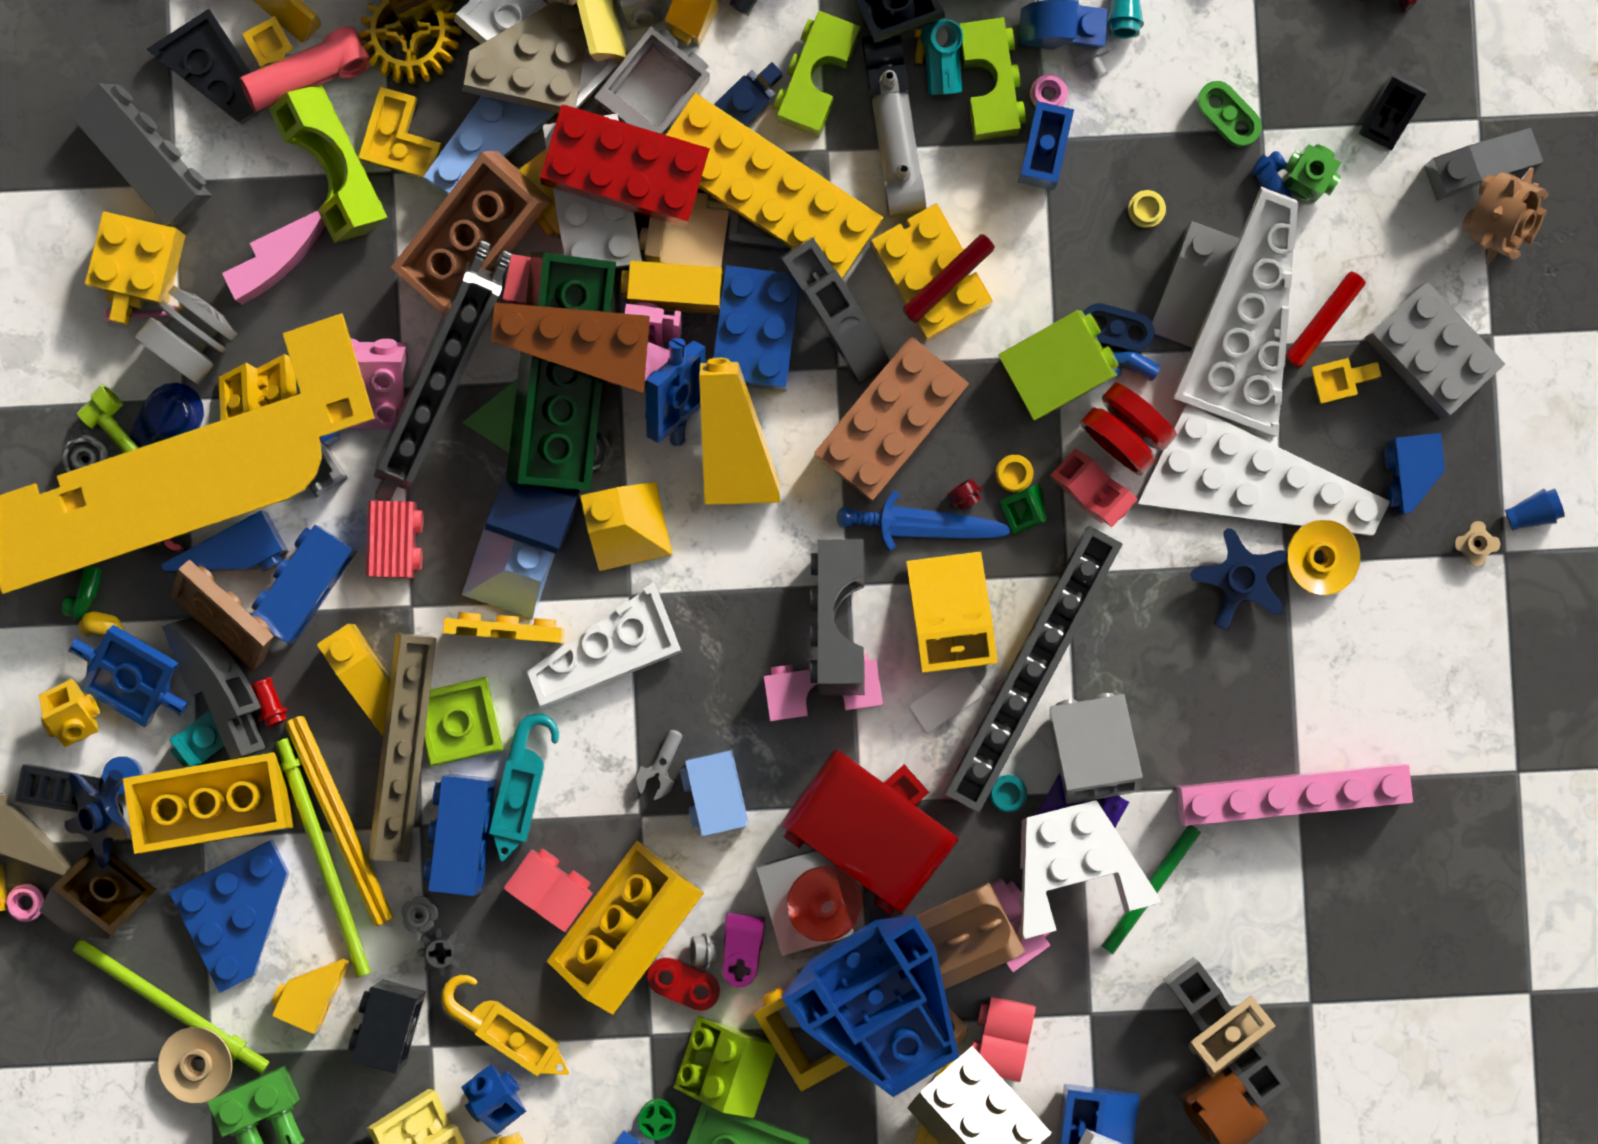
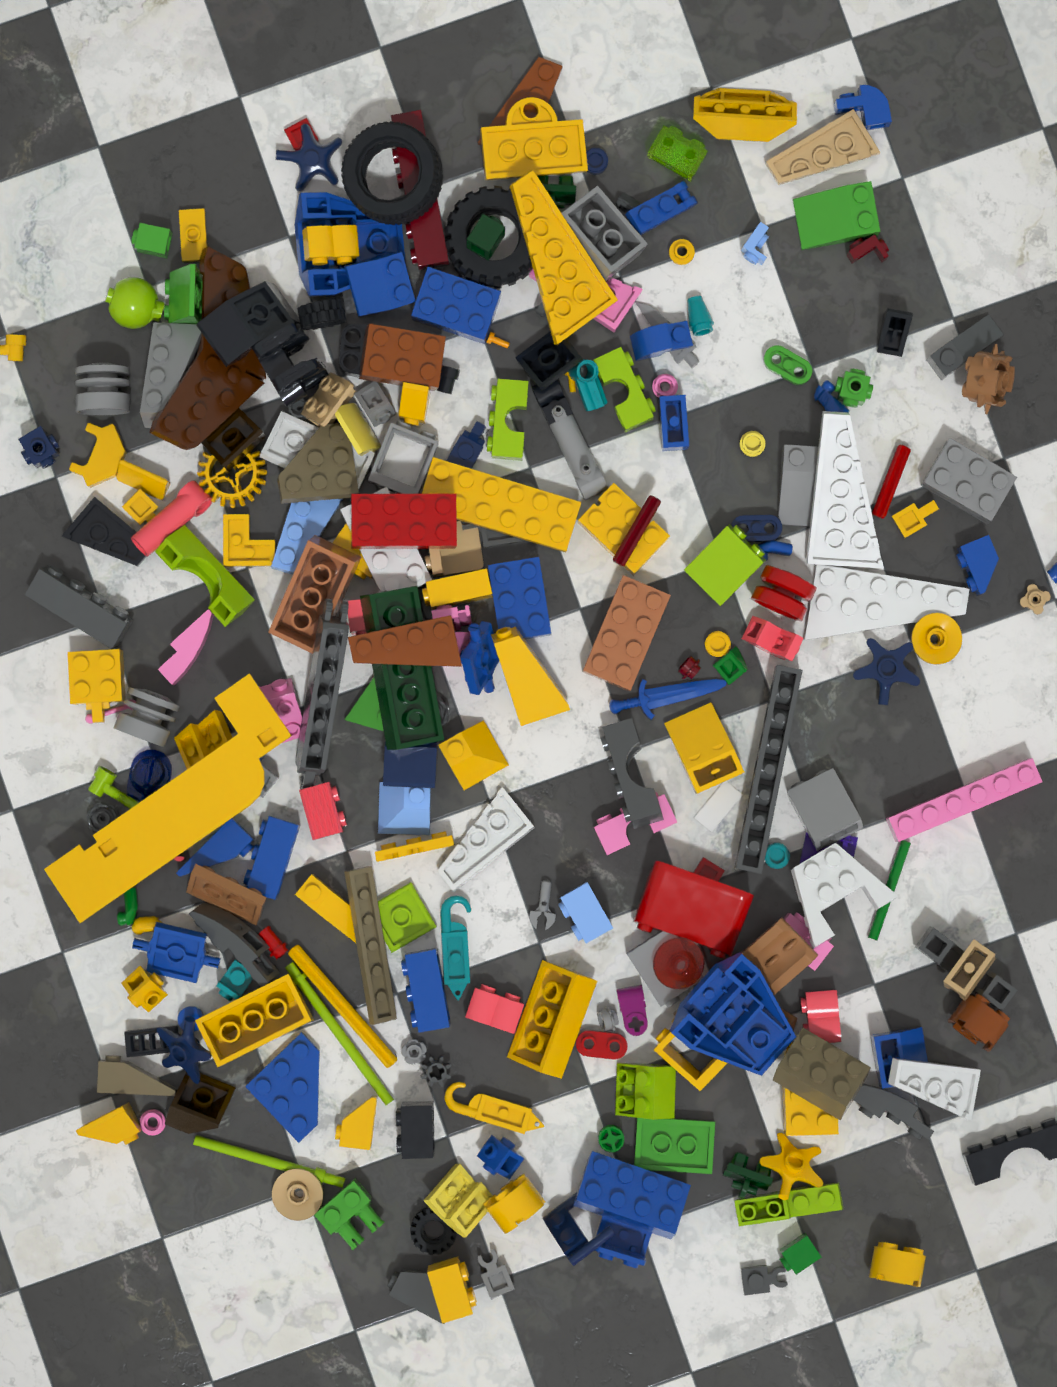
camera: 20 degrees left, 0 degrees up
dark grey slope [780,237,890,383] -> none

